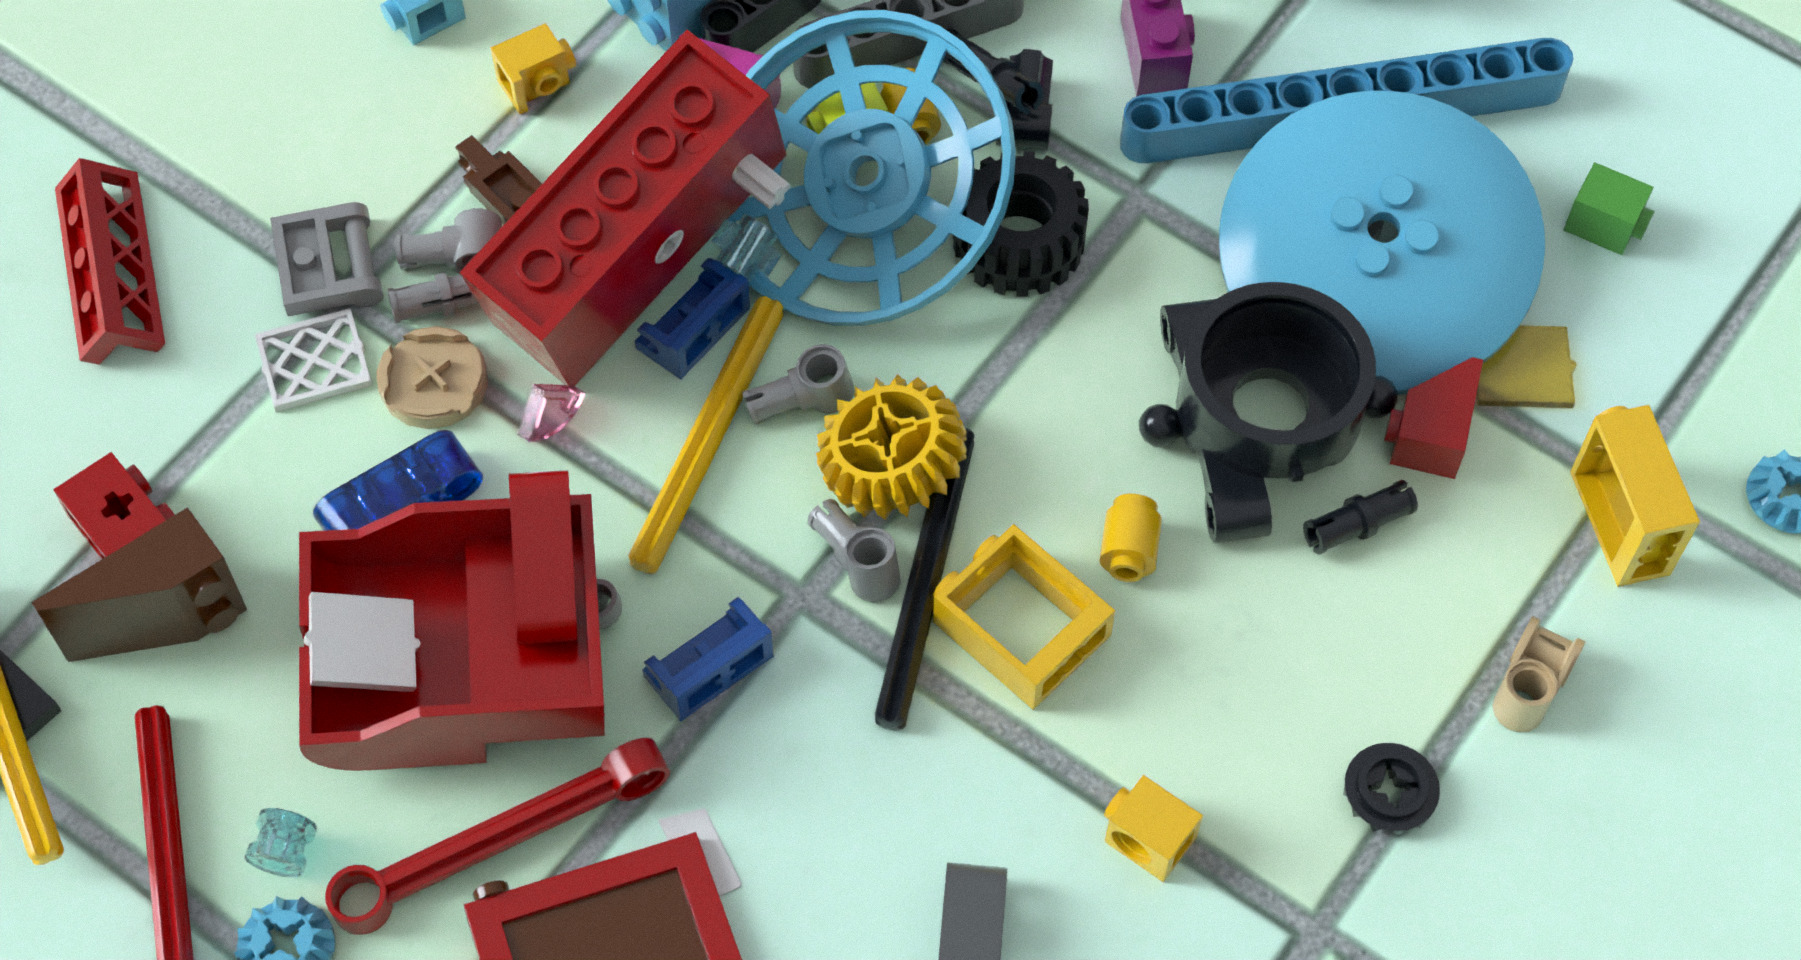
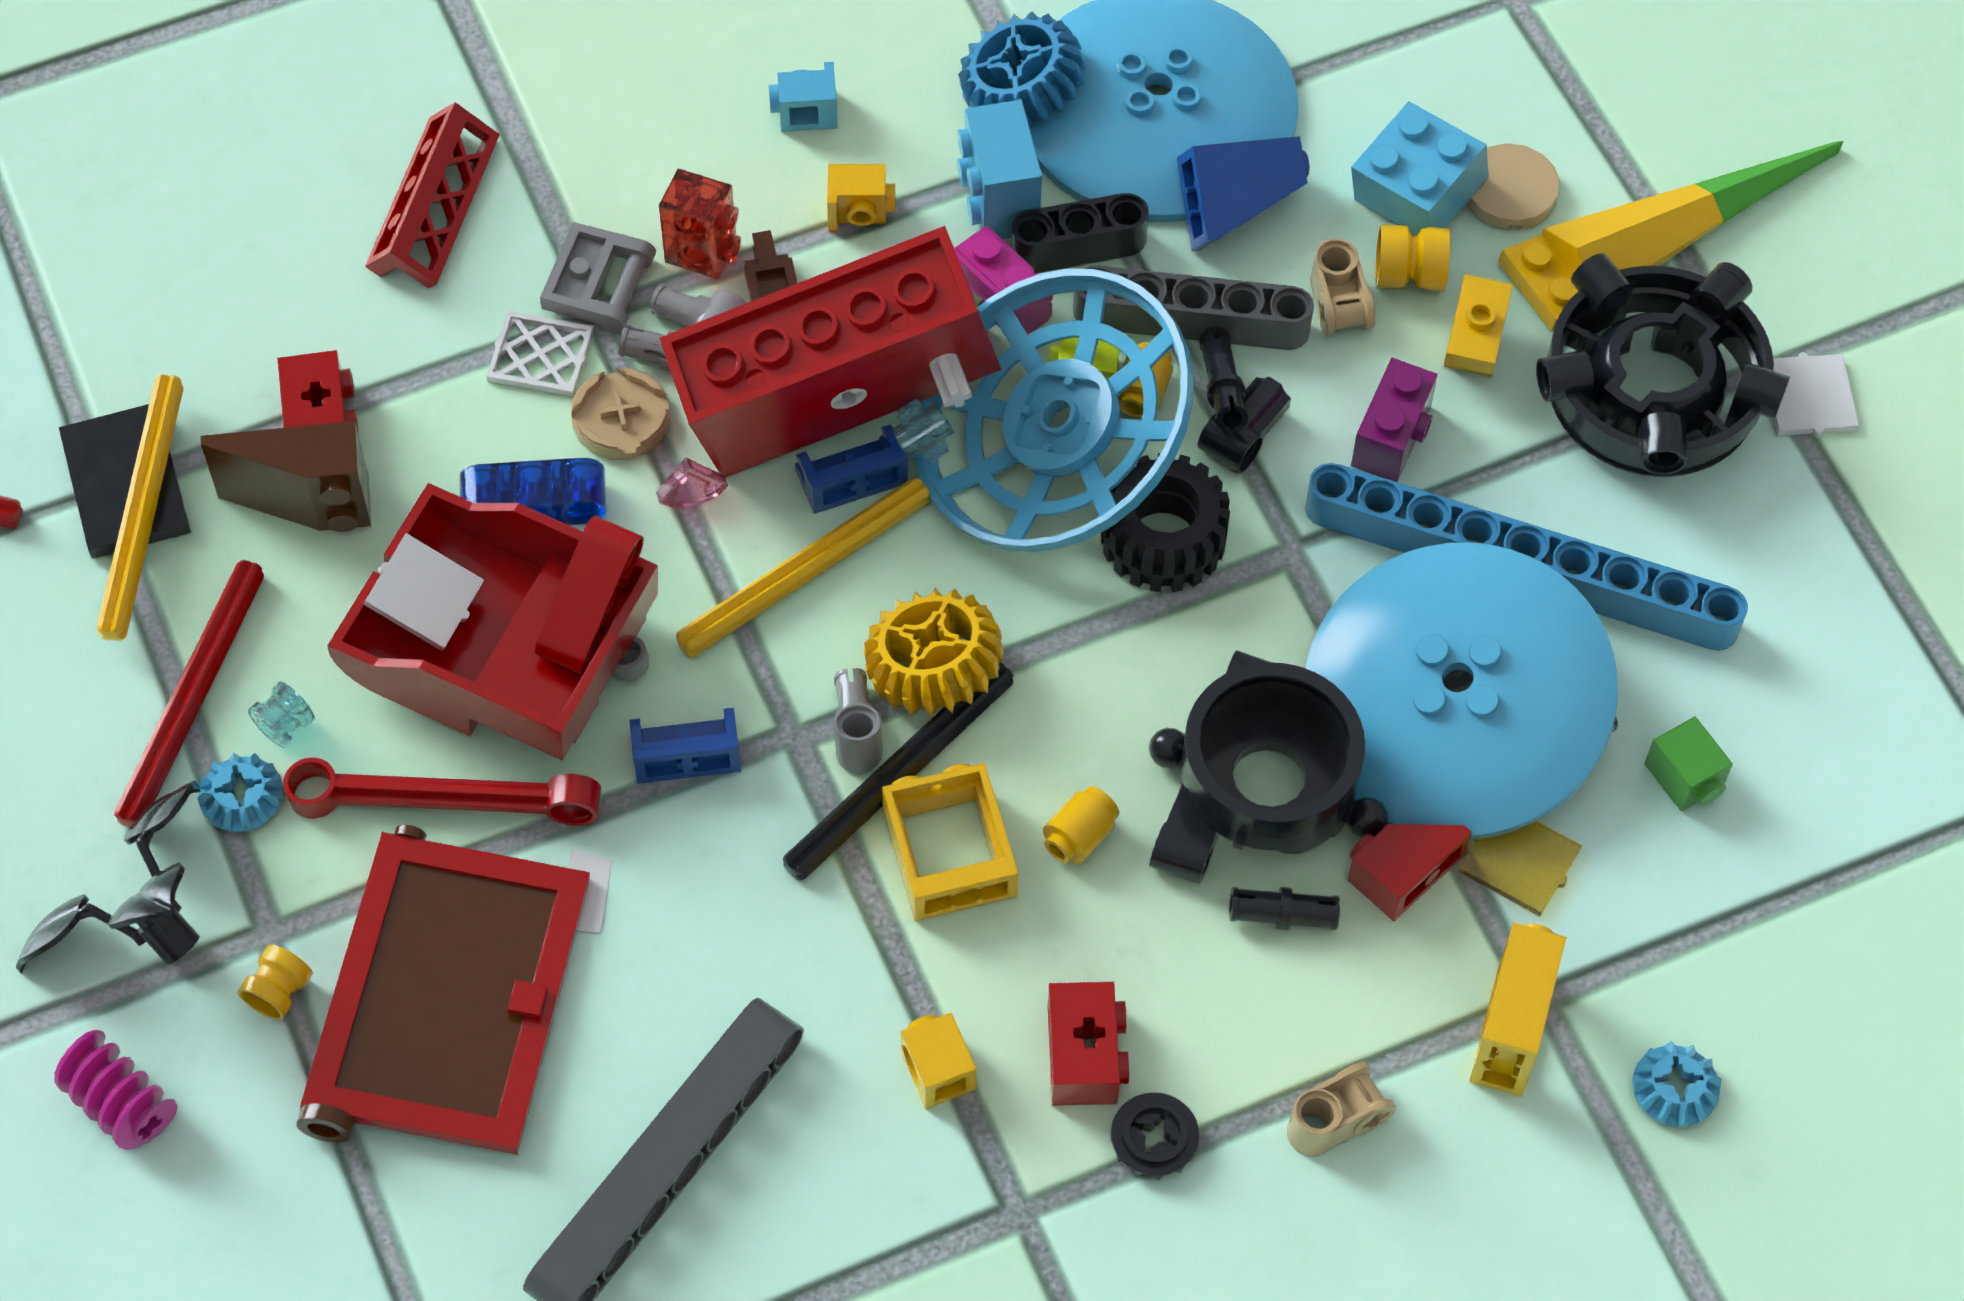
camera: 30 degrees right, 0 degrees up
light grey pin [742,344,855,425] -> none
none -> clear red brick [659,168,741,279]
none -> red brick [1047,982,1129,1106]

